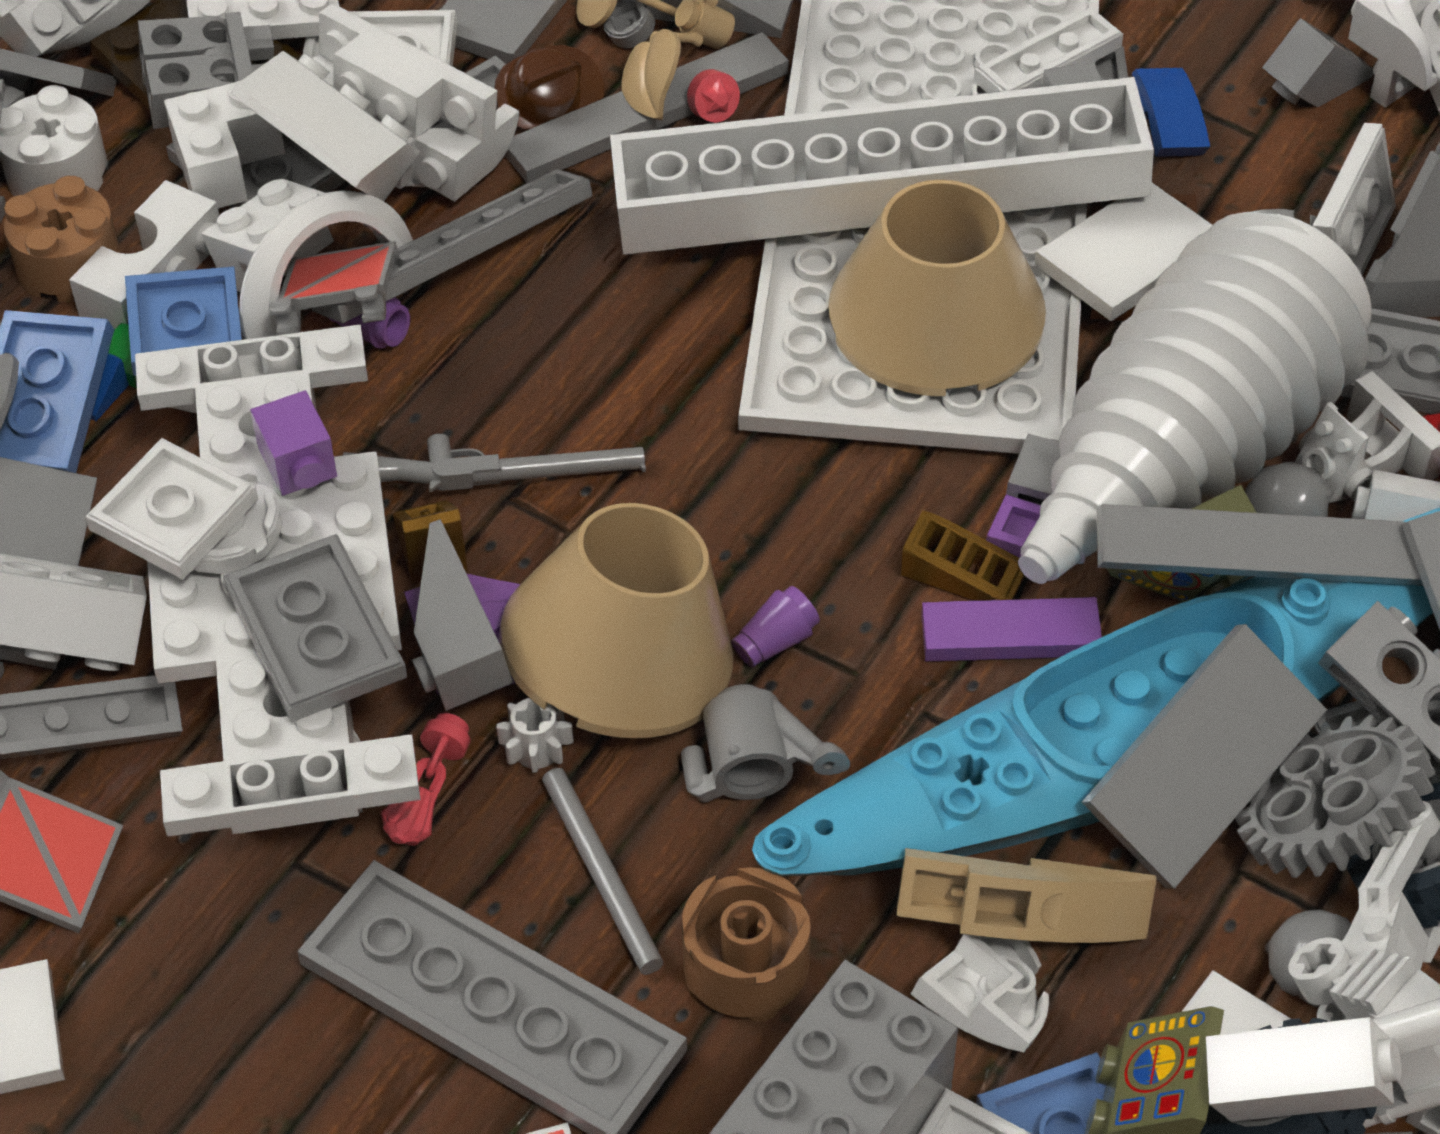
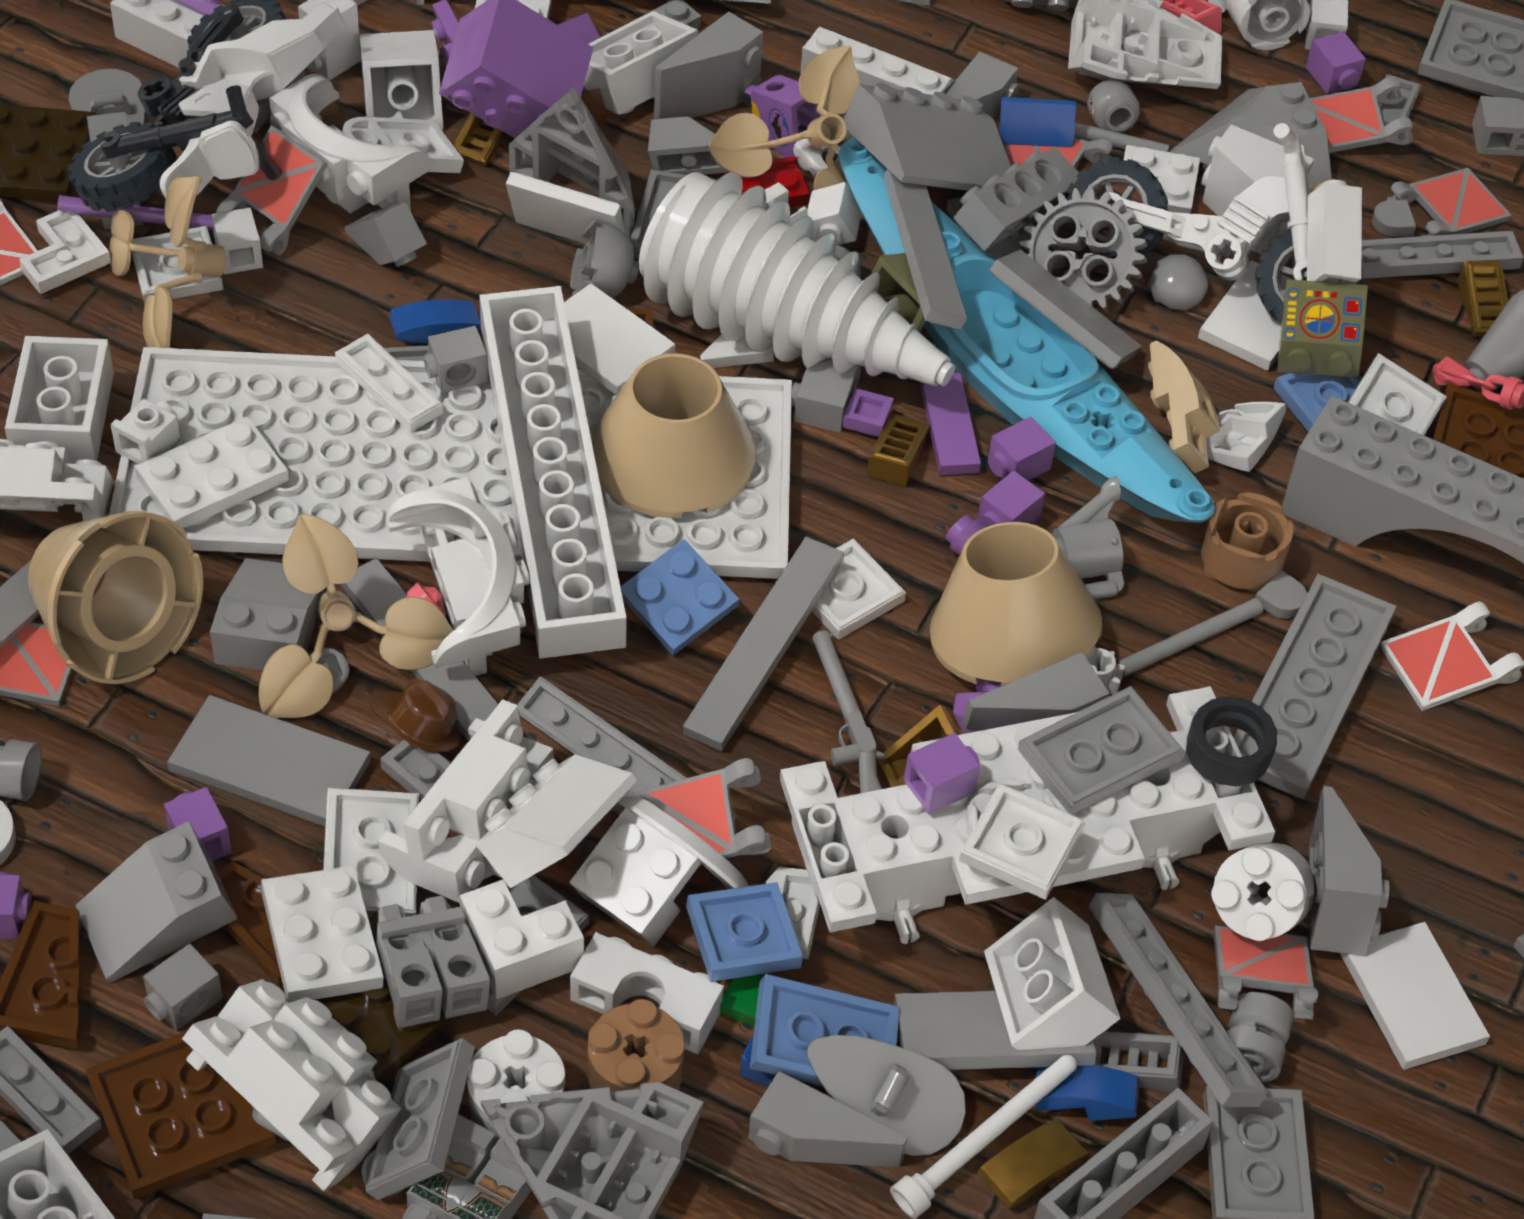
camera: 100 degrees left, 0 degrees up
none -> white piece [386,477,530,676]
none -> medium blue plate [620,539,739,656]
none -> light grey tile [683,537,844,751]
none -> white tile [811,538,906,640]
none -> medium lavender brick [978,471,1045,527]
none -> medium lavender brick [987,416,1056,481]
none -> black tyre [1186,696,1277,787]
none -> white brick [1211,842,1315,941]
none -> light grey tile [1255,570,1307,619]
none -> light grey slope [1308,786,1389,956]

